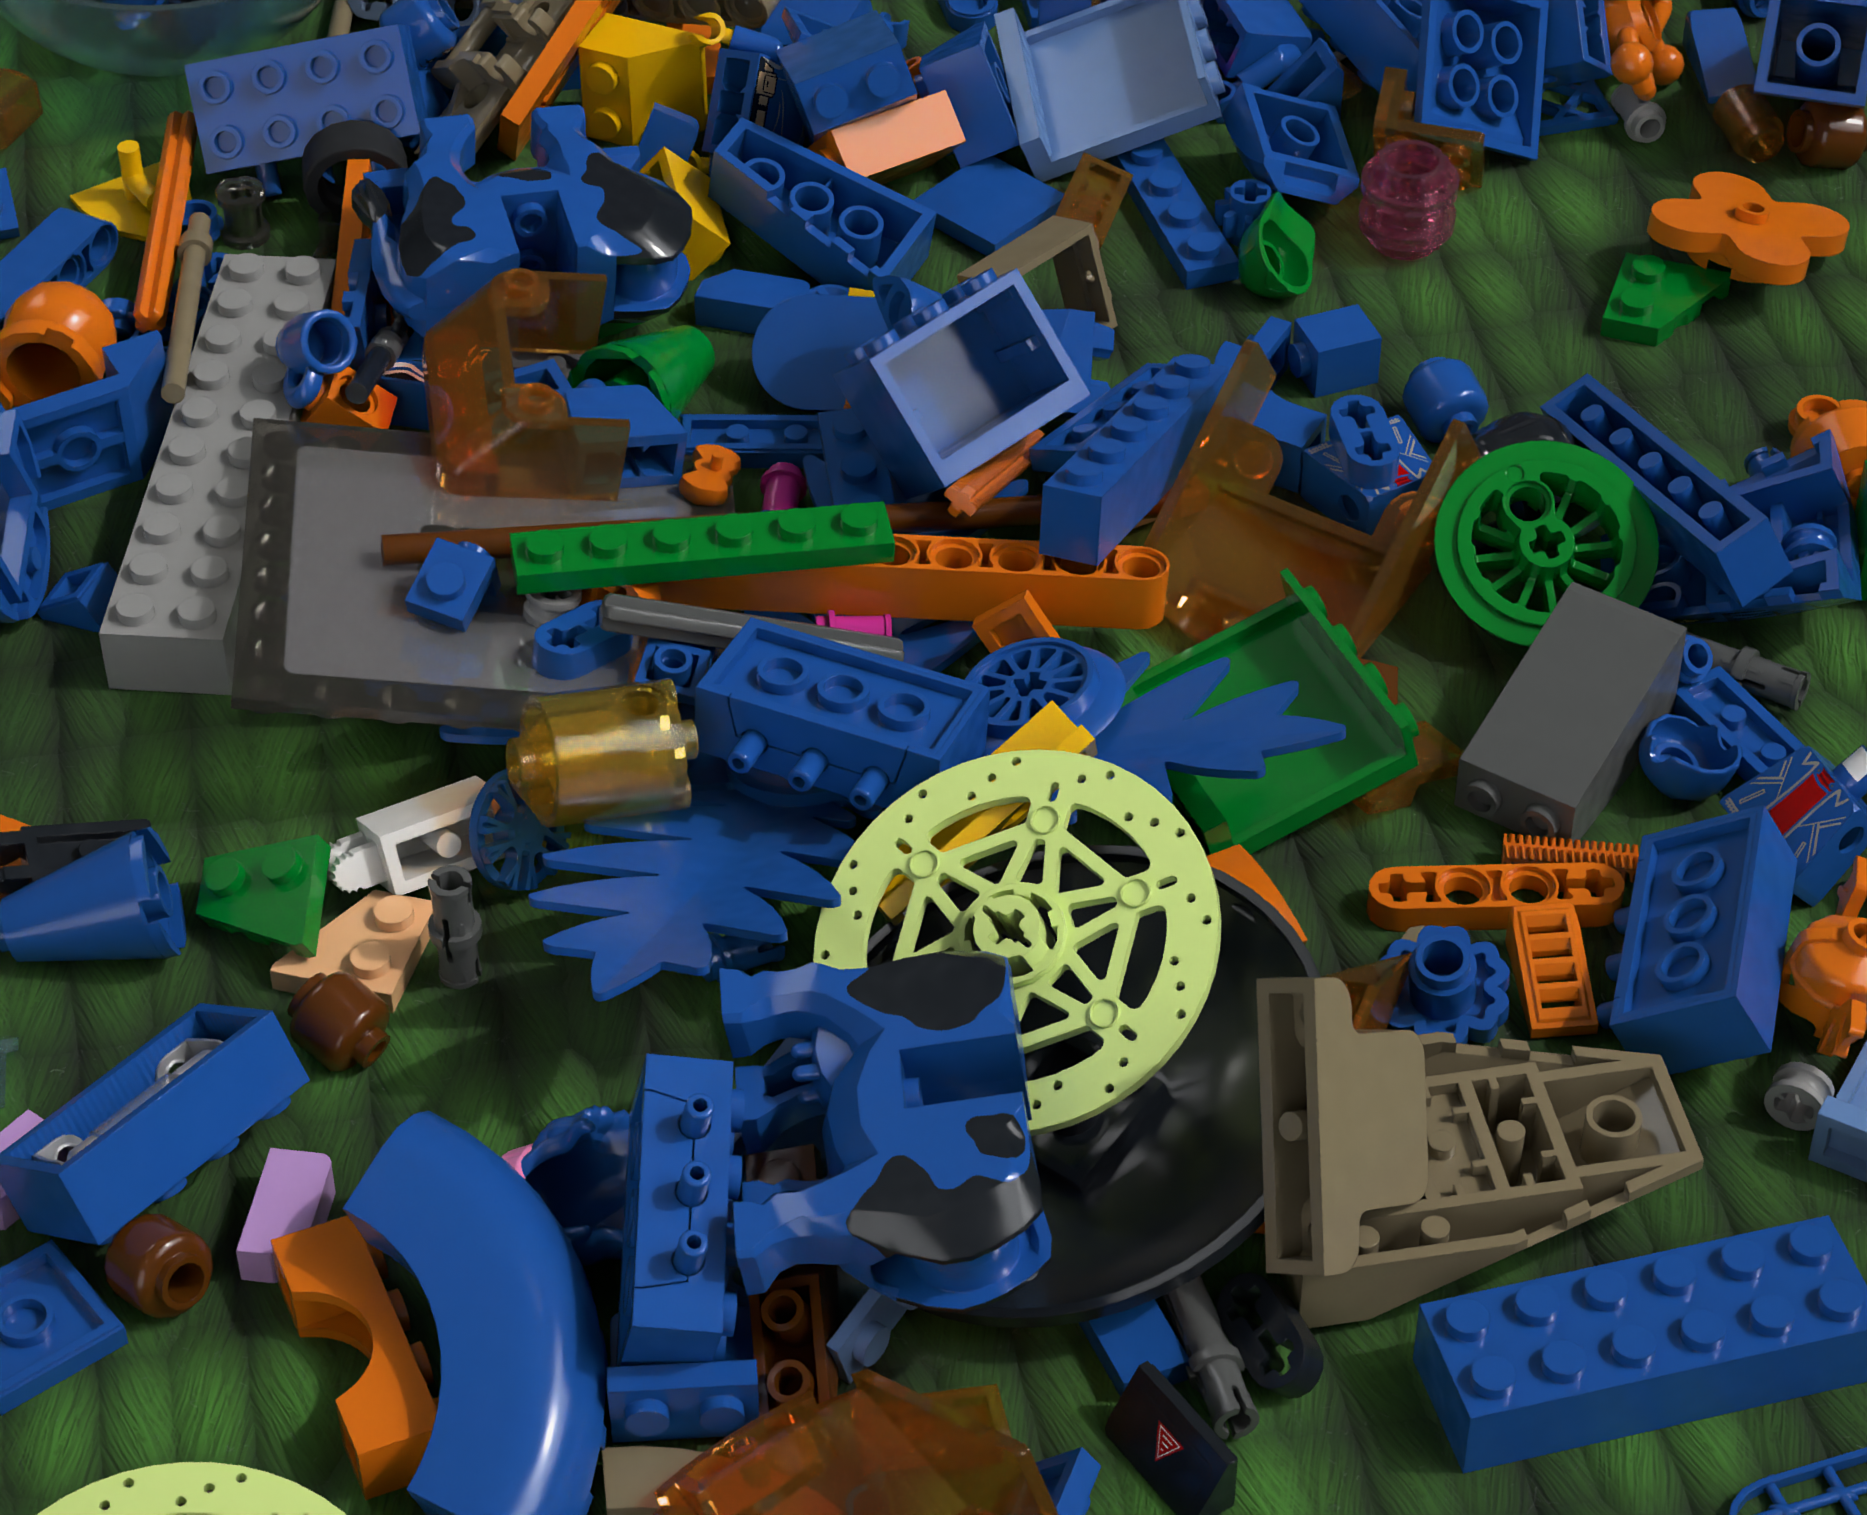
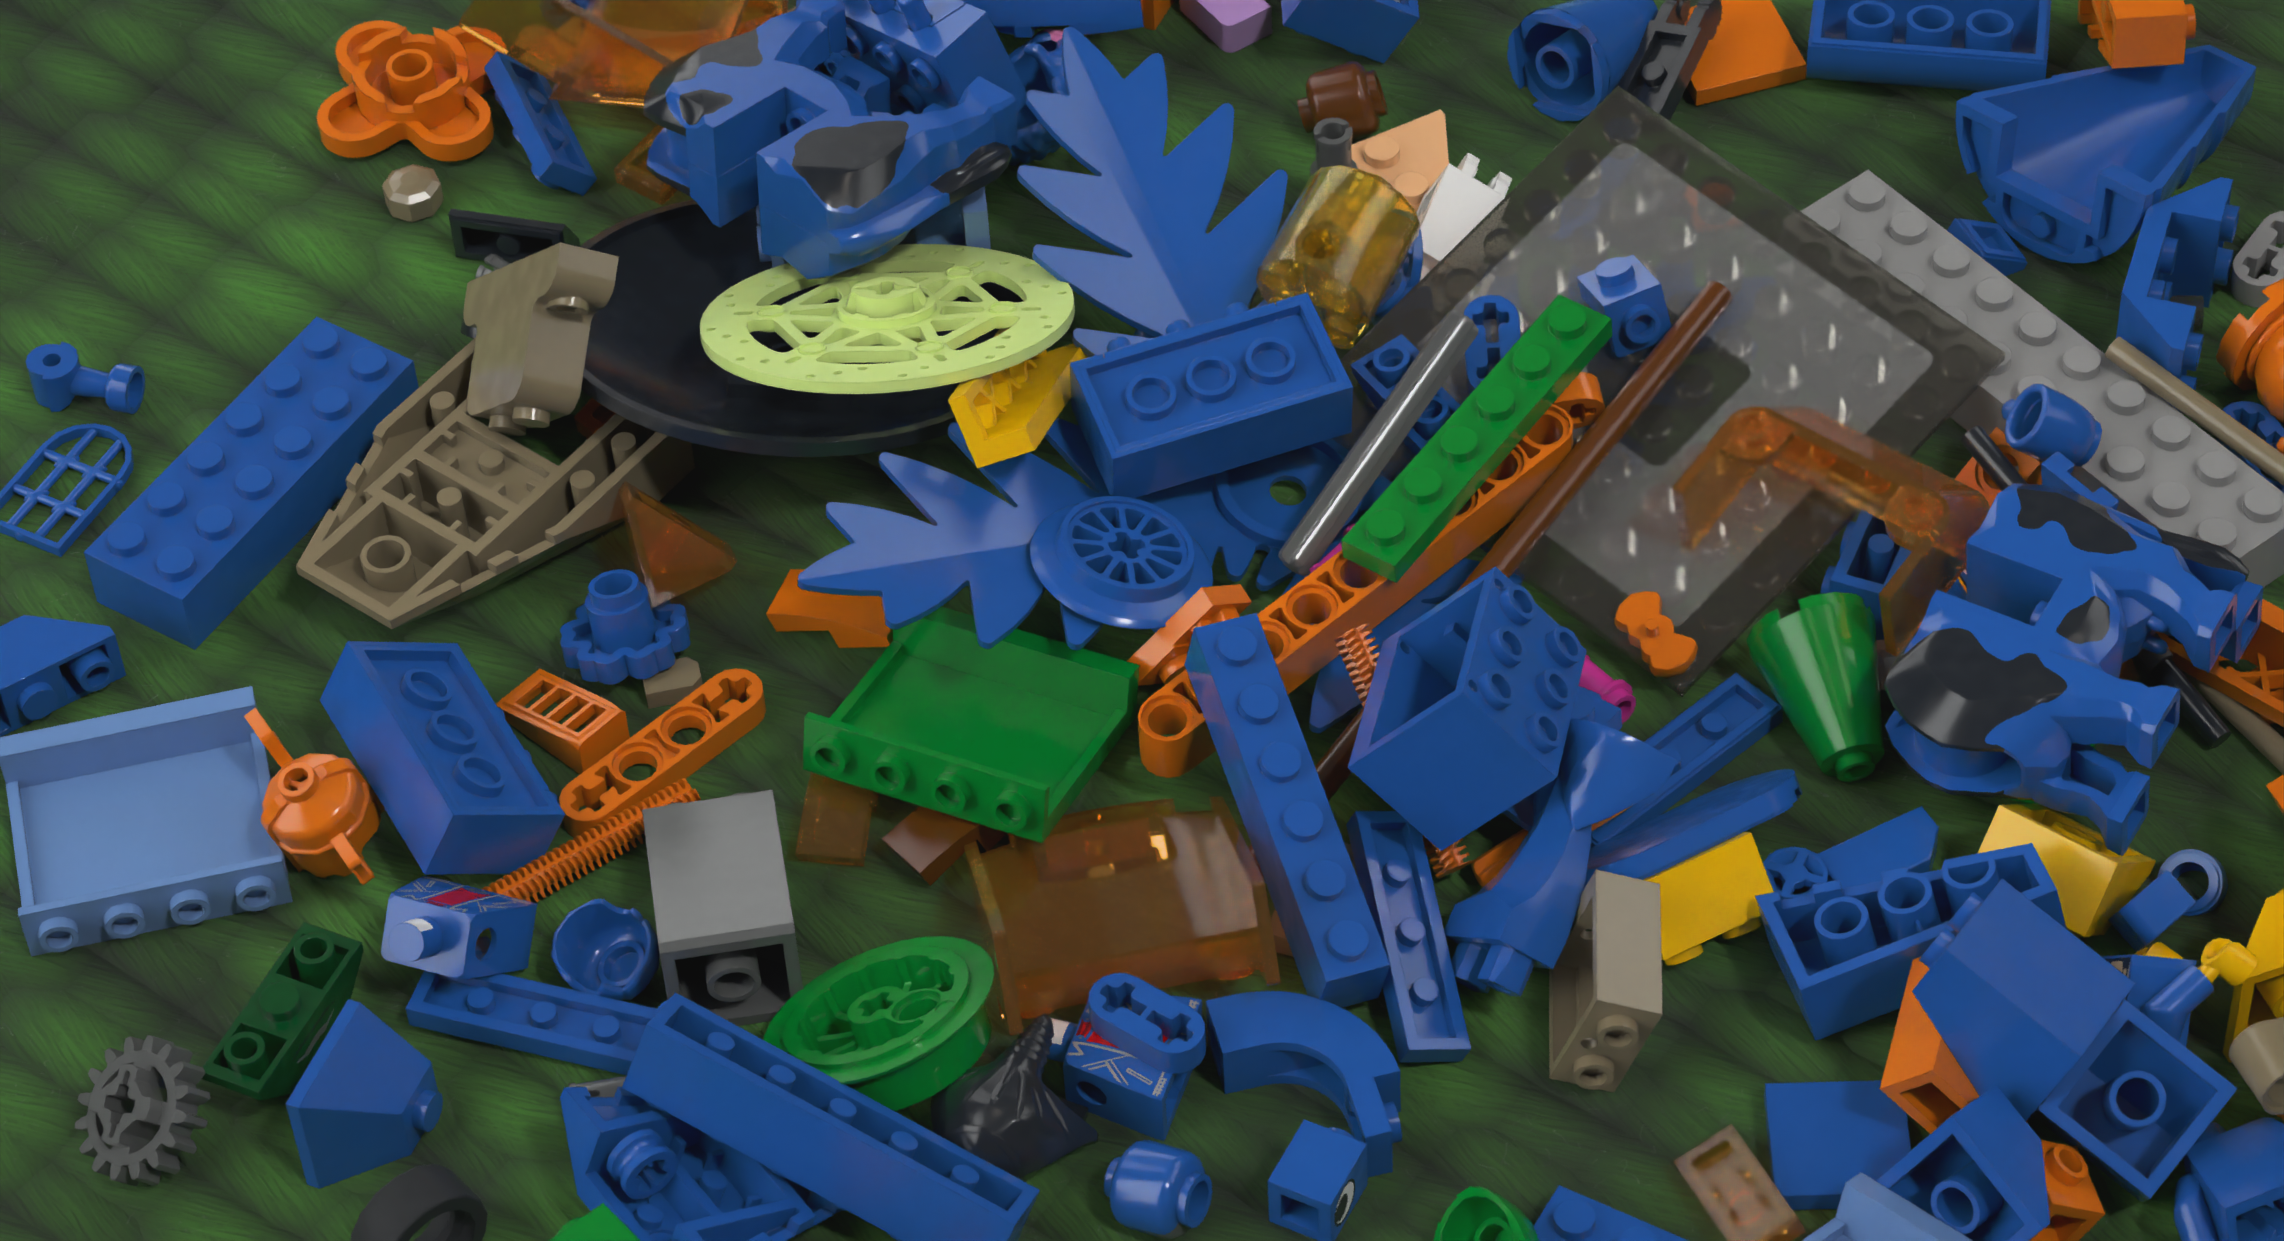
camera: 140 degrees right, 5 degrees up
green wing [196,834,331,958] -> none
blue torso [559,378,688,492] -> none
light grey bush [1764,1062,1835,1131] -> none

